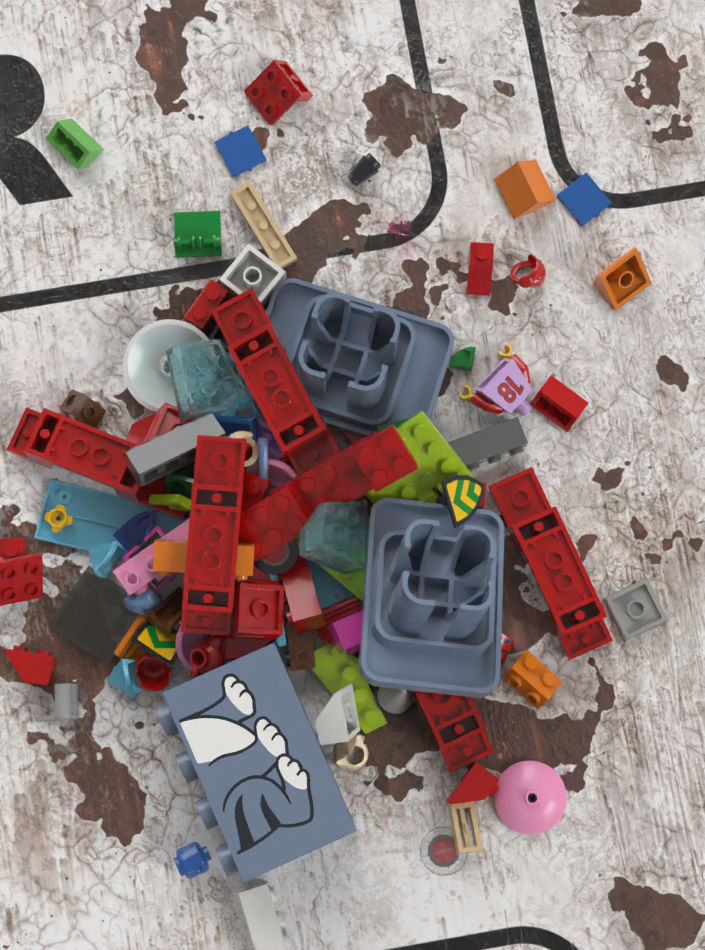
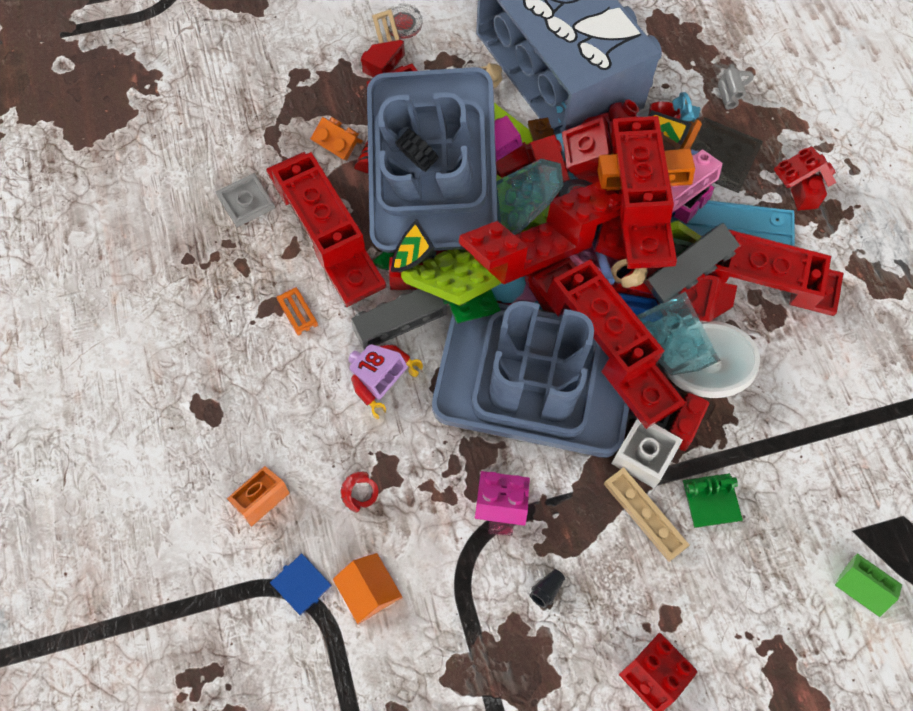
camera: 175 degrees right, 15 degrees down
red slope [5,645,57,687] -> none
yellow plate [44,504,73,533] -> none
reddish brown bracket [60,389,106,428] -> none
medium azure piece [89,541,124,578] -> none
clear blue plate [113,510,157,552] -> none
blue piece [215,125,267,178] -> none
white slope [314,683,360,745] -> none
green tile [448,347,476,371] -> none
red slope [466,242,494,296] -> none
bright pink dish [493,761,567,835] -> none
red brick [530,375,589,432] -> none
none -> orange tile [276,287,318,336]
none -> black tyre [395,129,438,172]
none -> dark pink piece [475,471,530,526]

